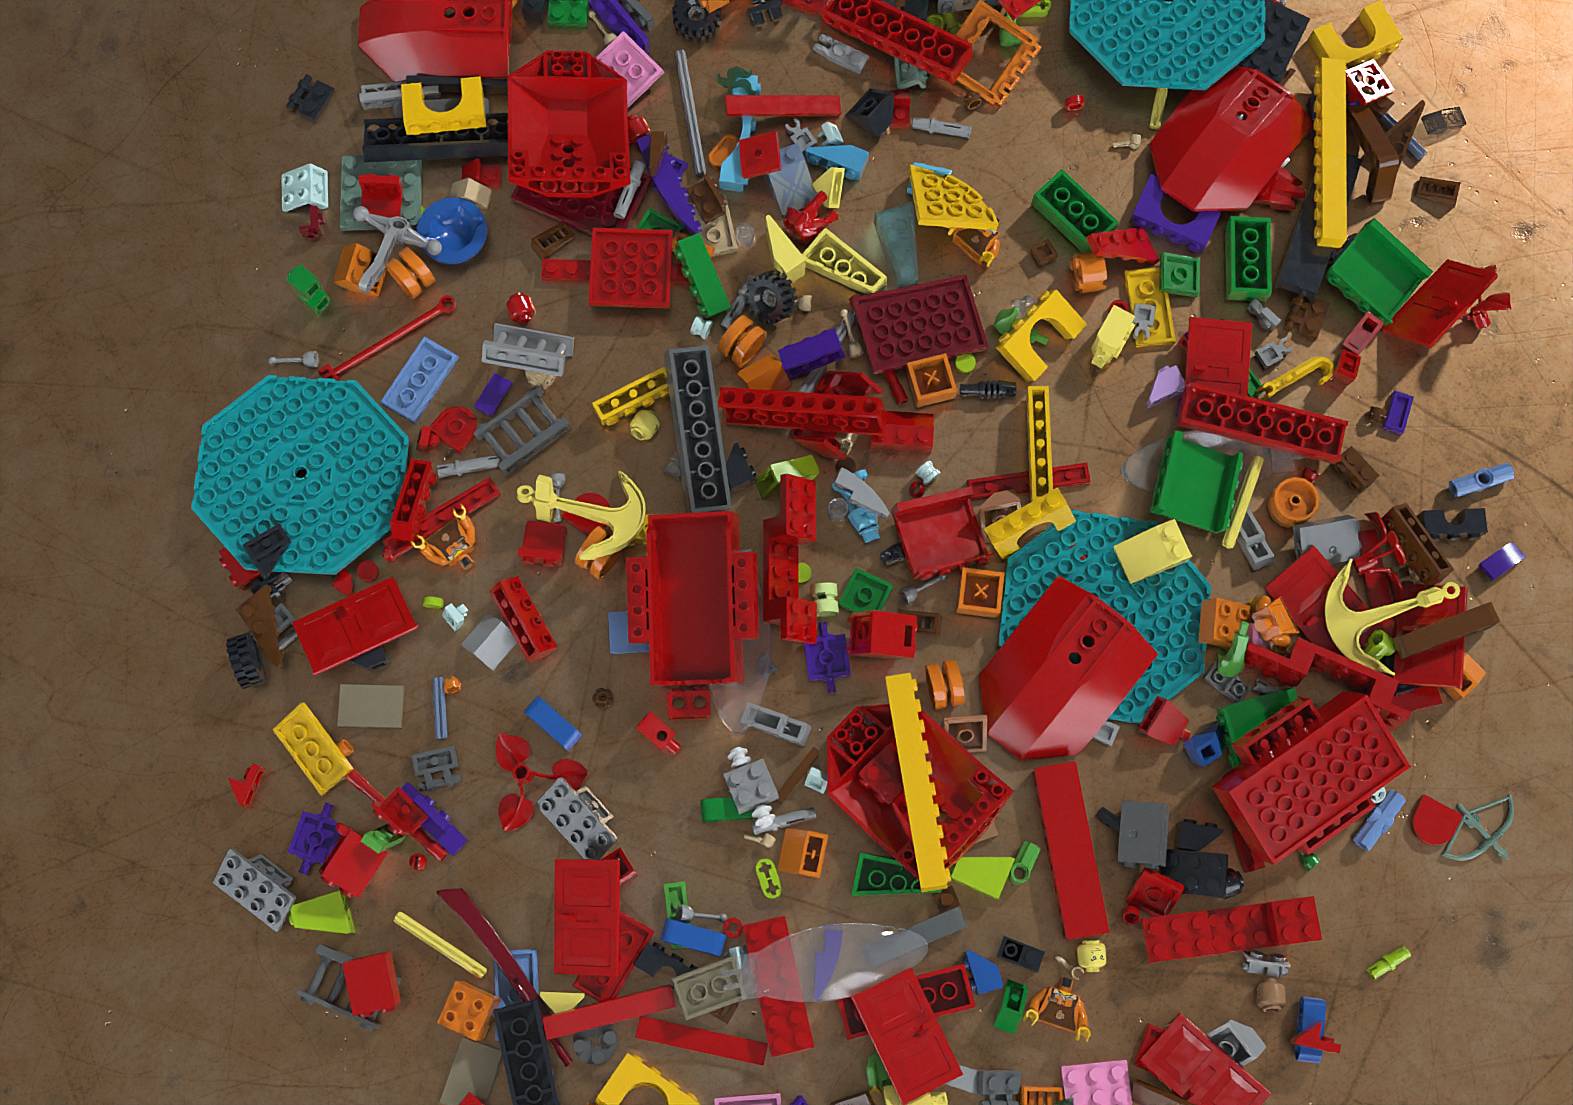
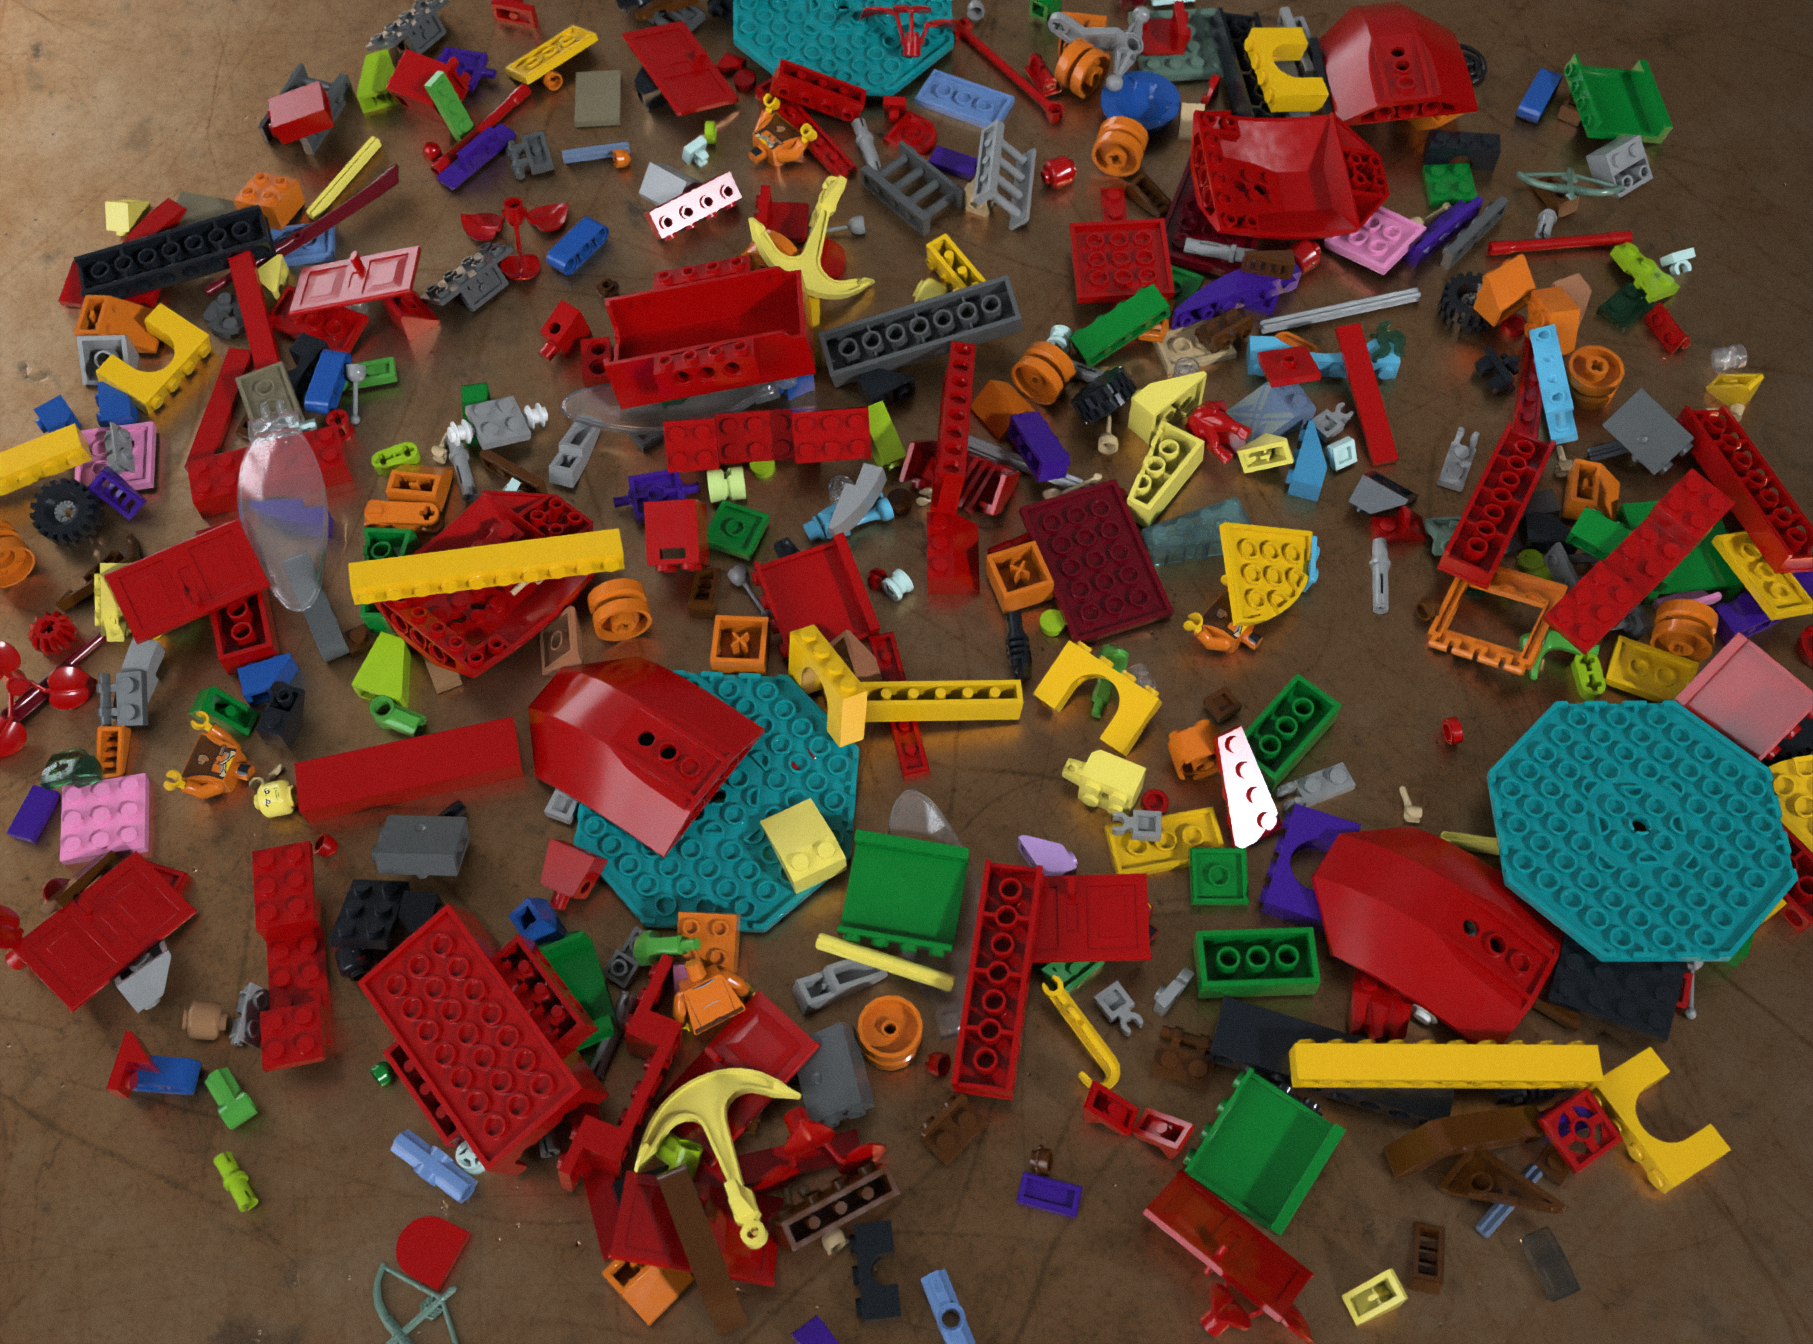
camera: 90 degrees right, 15 degrees down
red bracket [371,787,429,835] -> none
red plate [1126,867,1184,917] -> none
none -> bright green piece [204,1067,259,1130]
none -> orange piece [364,500,444,534]
none -> red plant [860,5,963,57]
none -> red hinge [1023,53,1062,97]
none -> orange wheel [1091,116,1149,177]
none -> red tile [1200,74,1221,108]
none -> light grey hinge [1274,762,1356,812]
none -> light yellow slope [1342,1268,1408,1326]

